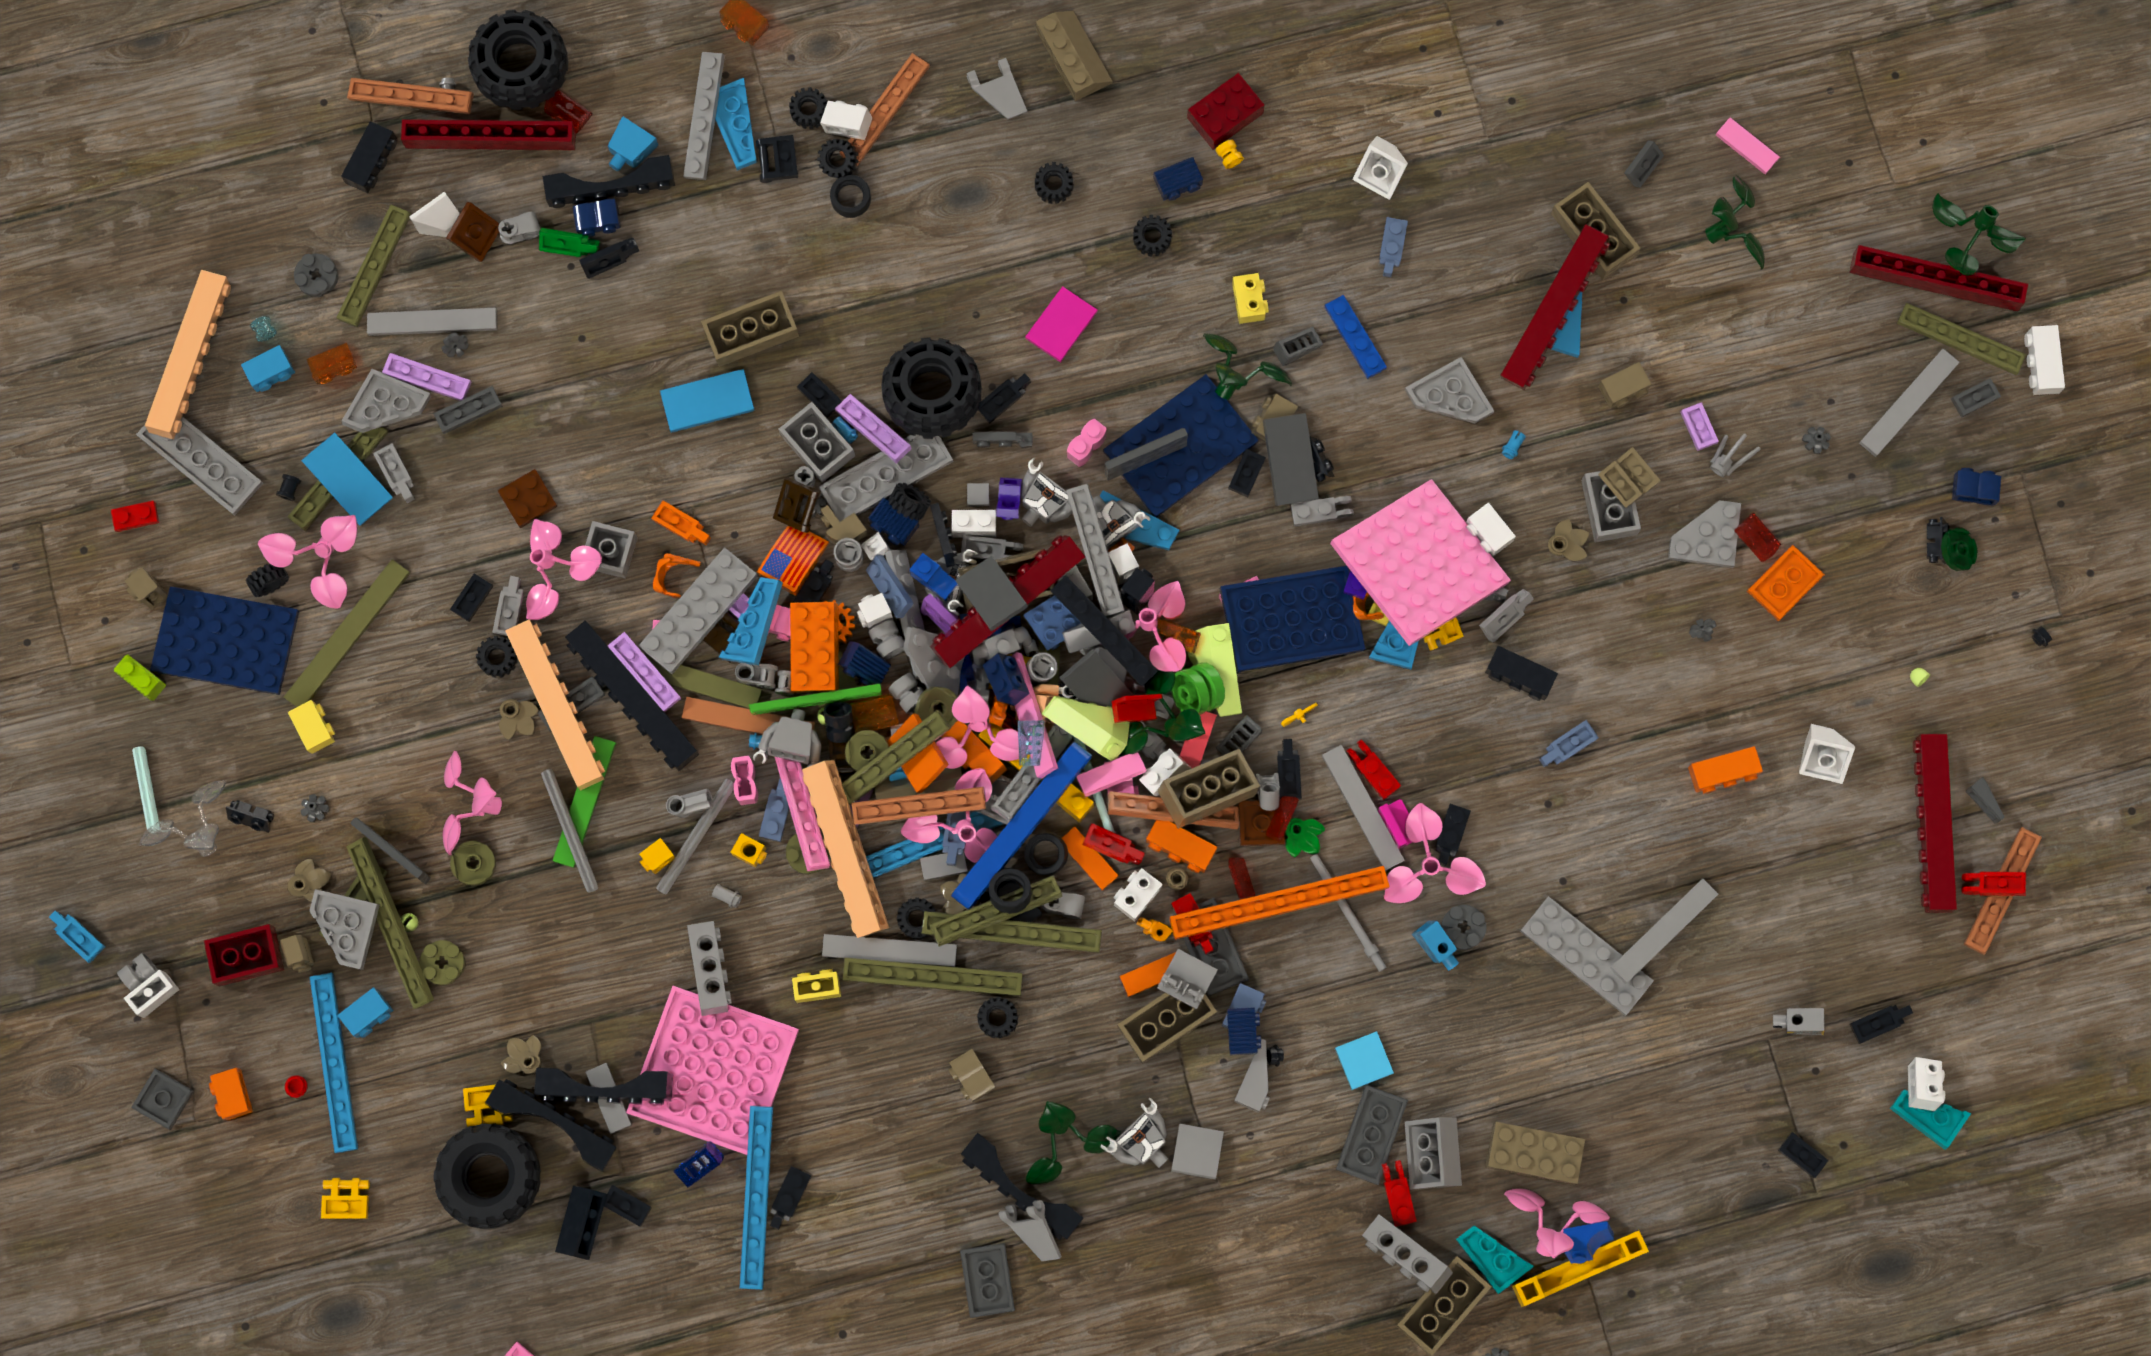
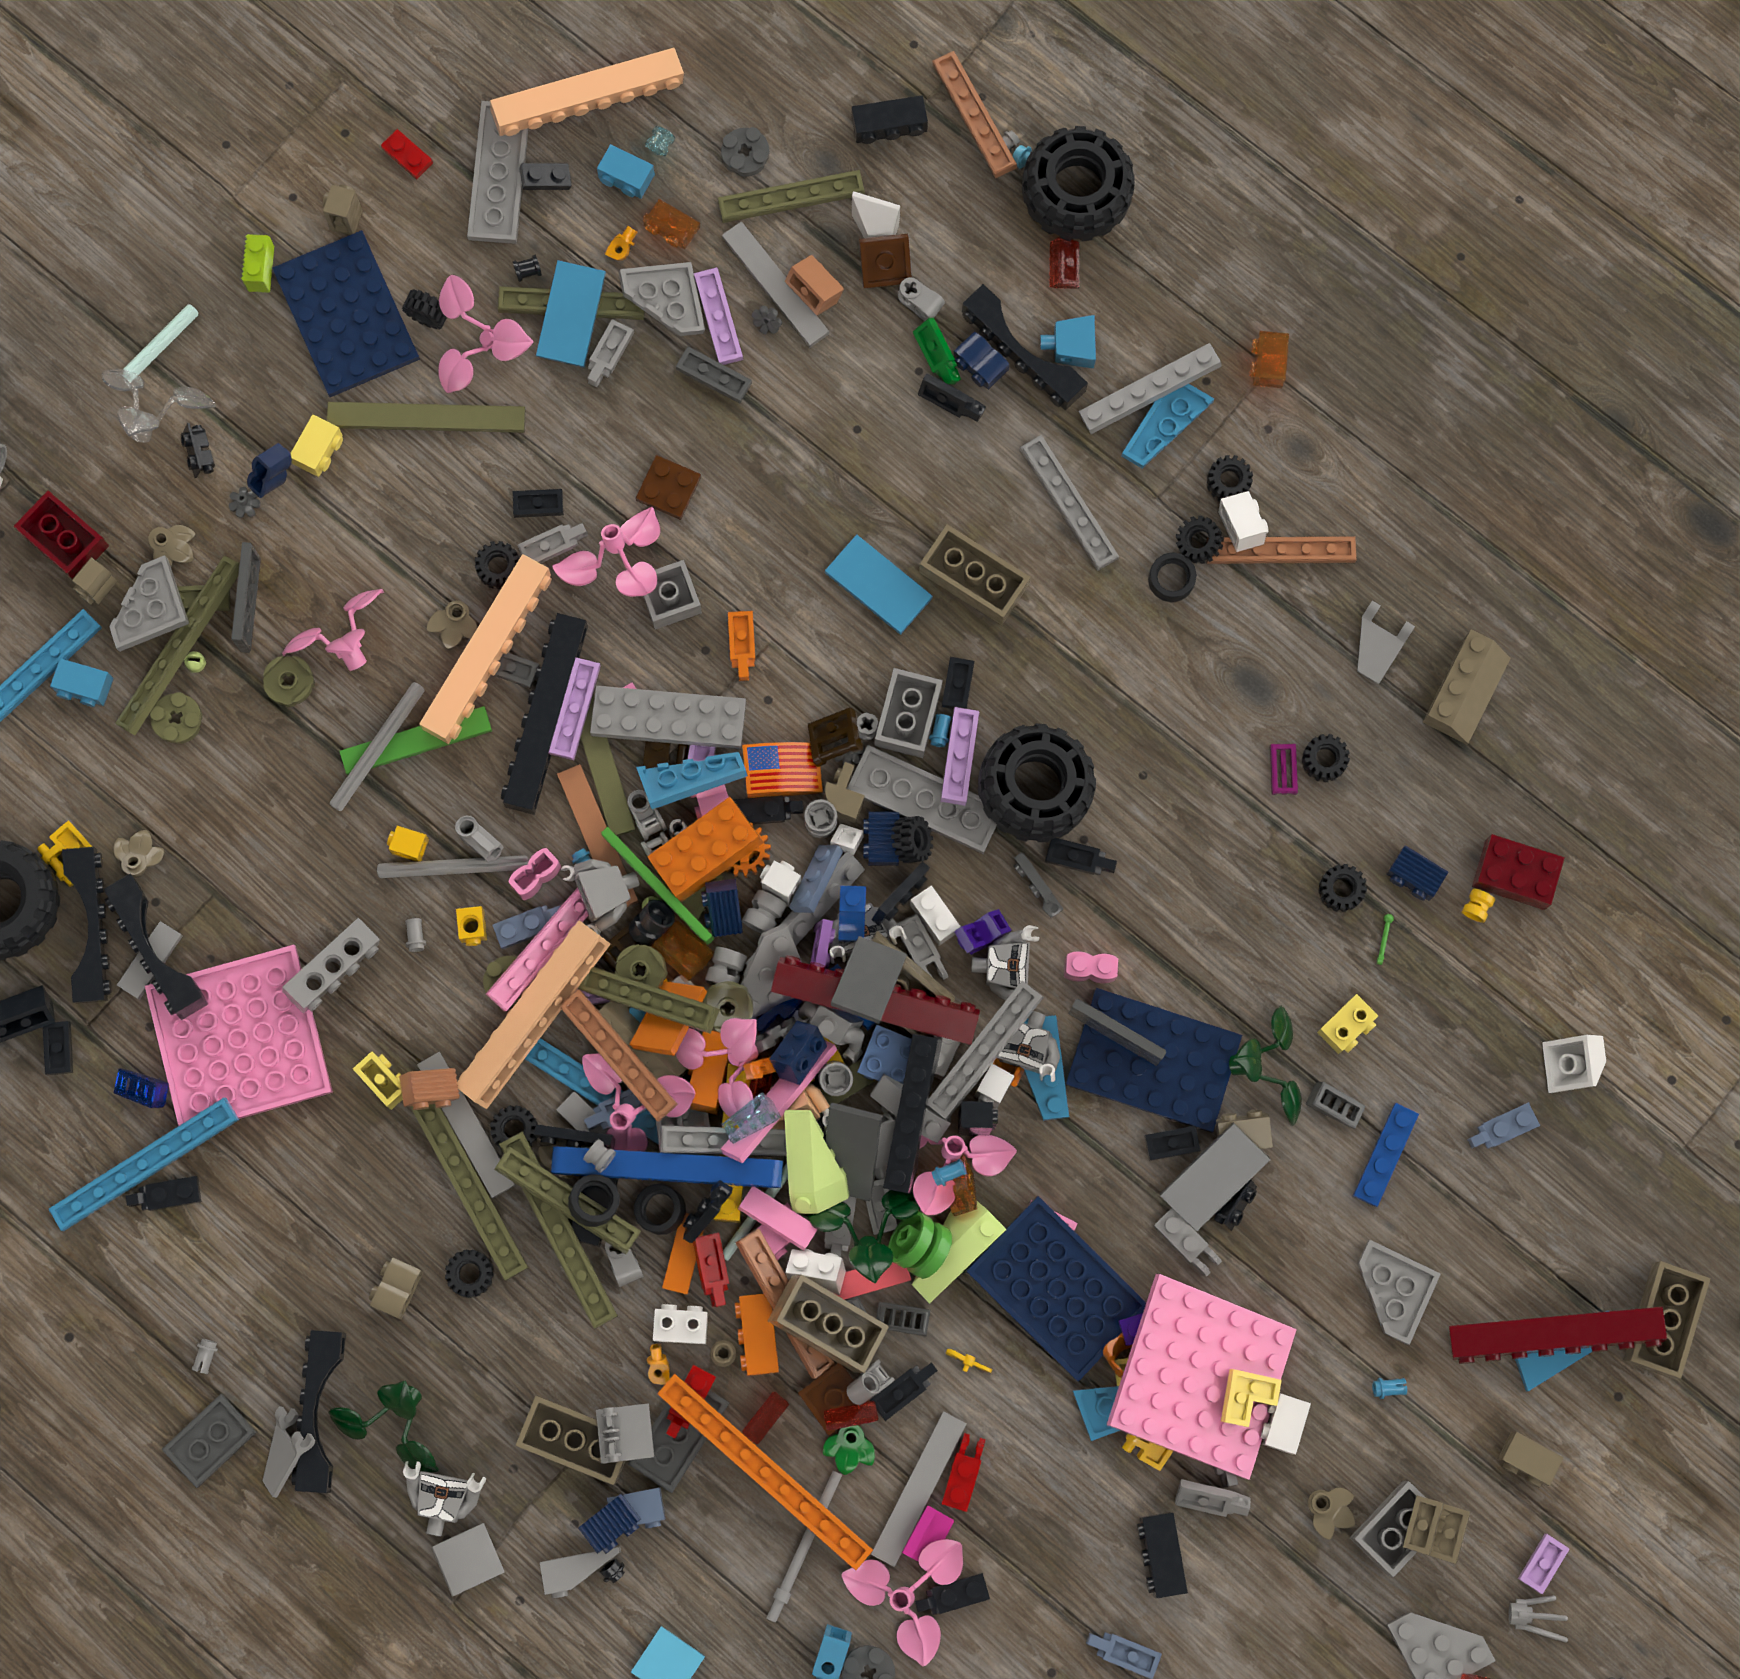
camera: 50 degrees right, 0 degrees up
dark red brick [401,119,576,150] -> none
orange helmet [653,553,701,599] -> none
black plate [756,135,798,183] -> none
light grey tile [967,483,989,506] -> none
dark pink tile [1025,286,1098,363] -> none
red panel [1111,694,1162,723] -> none
orange tile [1120,952,1176,997] -> none
none -> light grey pin [192,1339,218,1374]
none -> dark blue brick [247,443,292,498]
none -> nougat brick [399,1068,460,1110]
none -> black plate [519,163,572,190]
none -> black plate [534,1124,616,1149]
none -> light grey wheel [583,1139,616,1173]
none -> light orange piece [605,226,637,261]
none -> light grey pin [669,819,687,839]
none -> black hinge [683,1180,733,1243]
none -> nougat brick [784,255,844,315]
none -> dark azure pin [932,1159,967,1186]
none -> medium azure plate [1013,145,1032,169]
none -> light grey tile [1020,435,1119,571]
none -> light yellow plate [1221,1369,1281,1427]
none -> magenta tile [1270,744,1298,795]
none -> bright green hinge [1376,914,1394,965]

